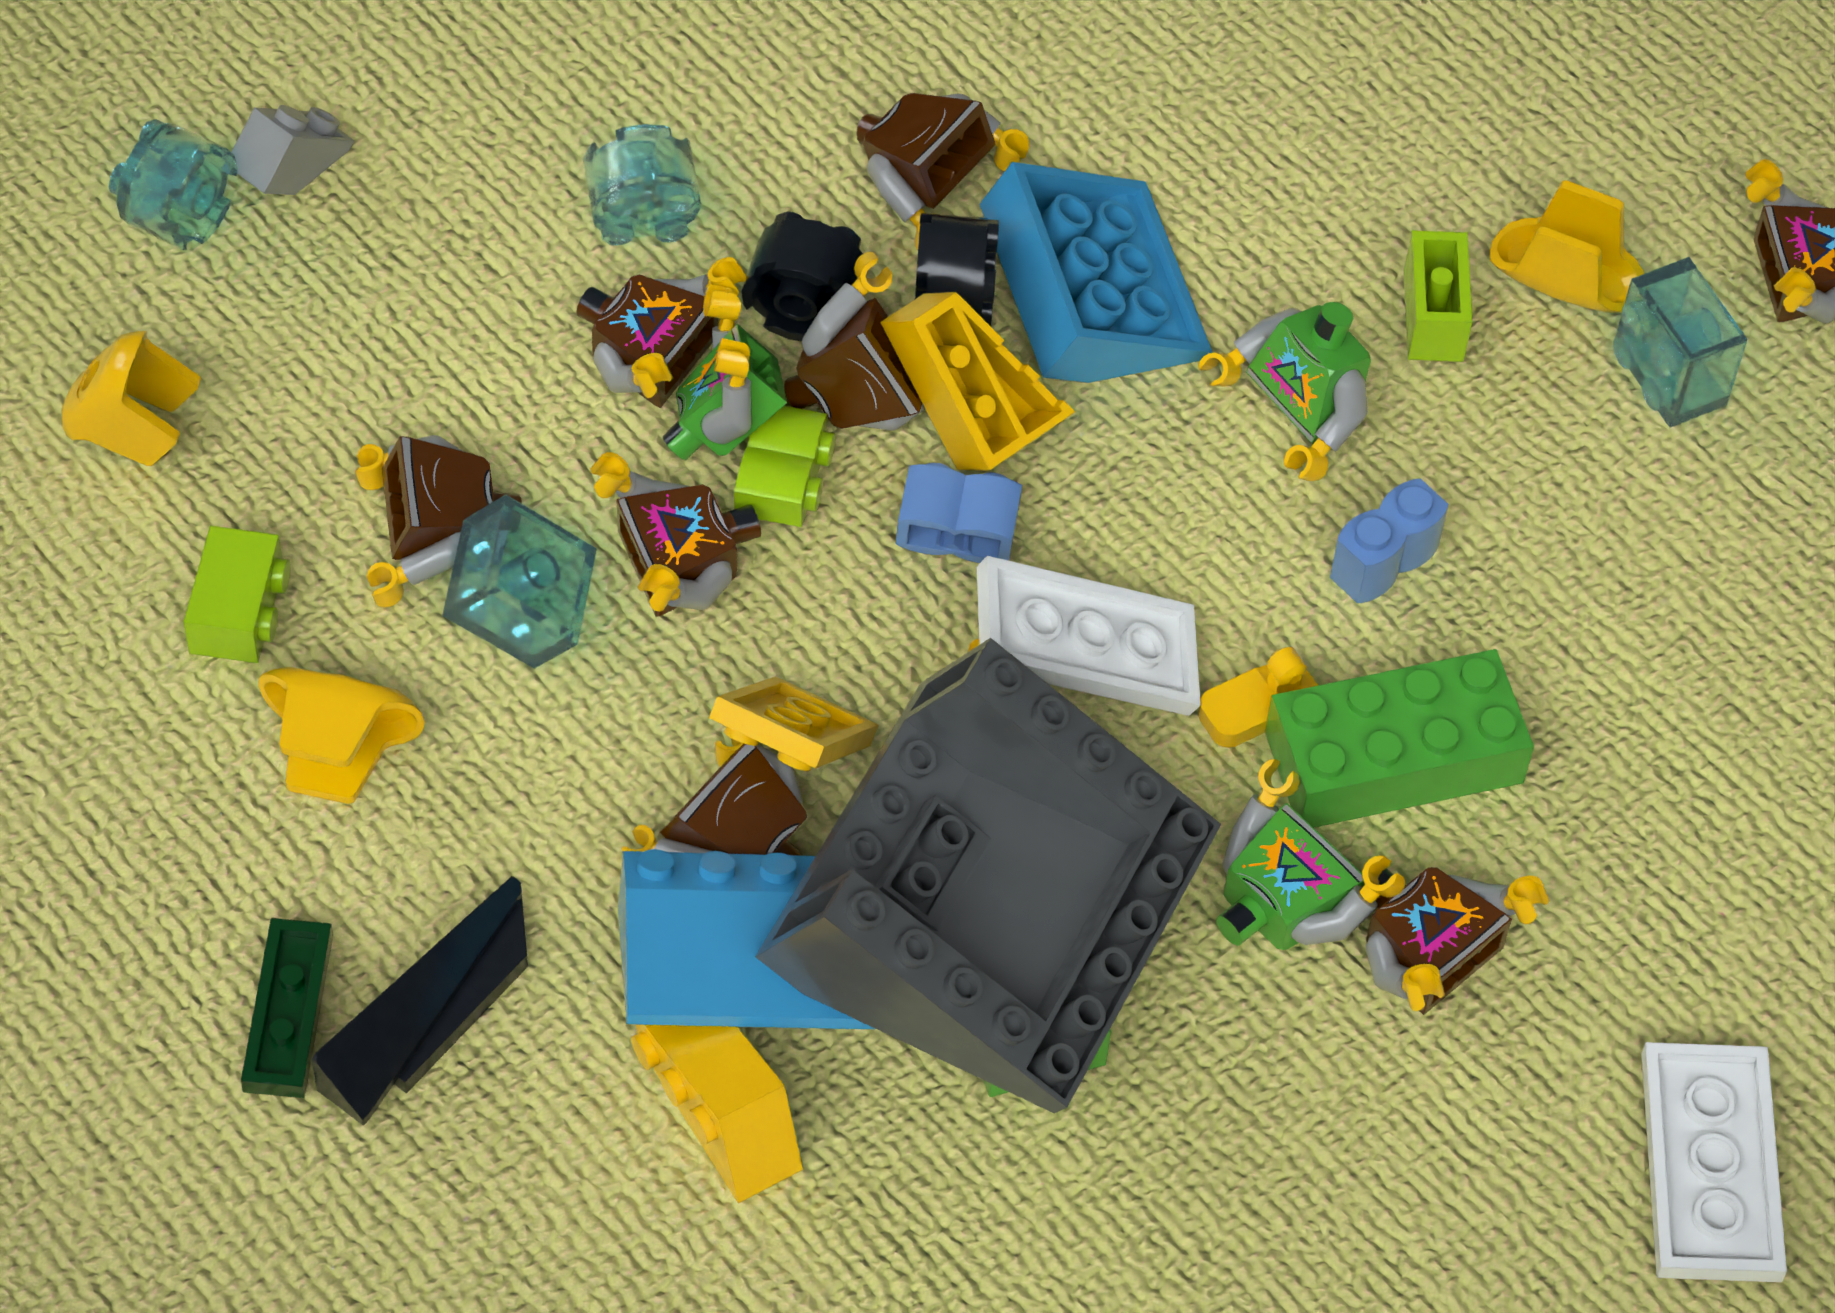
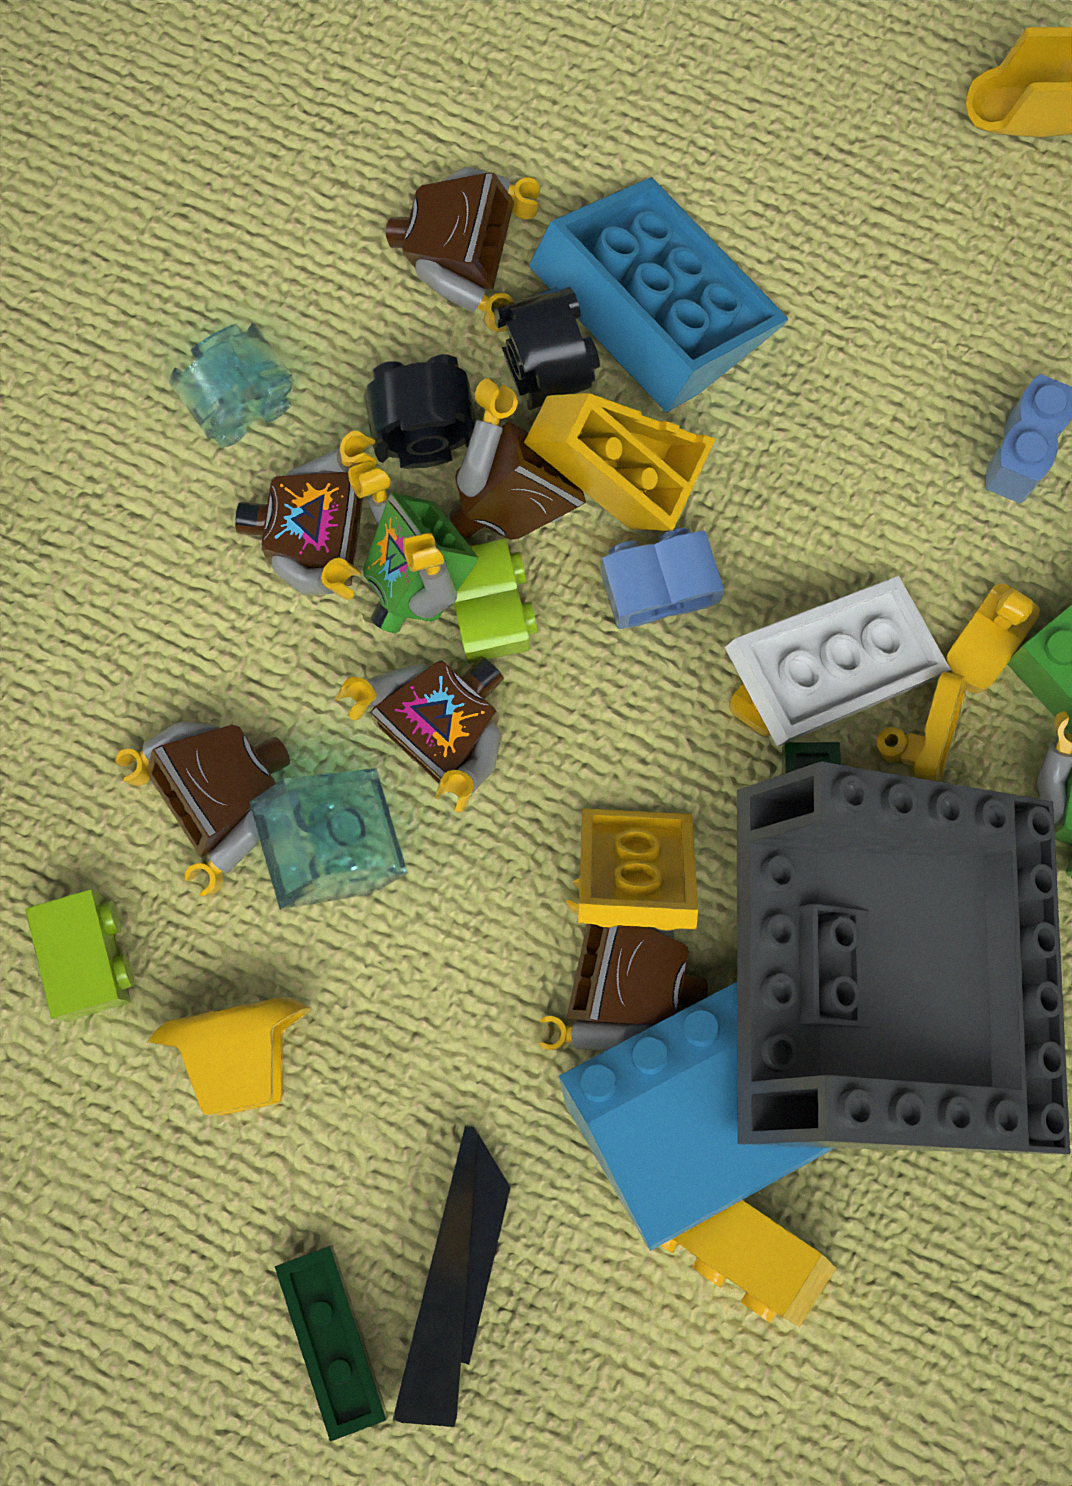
camera: 20 degrees left, 20 degrees up
torso [1198,302,1371,481] -> none
lime brick [1404,230,1472,362] -> none
none -> yellow piece [877,671,966,782]

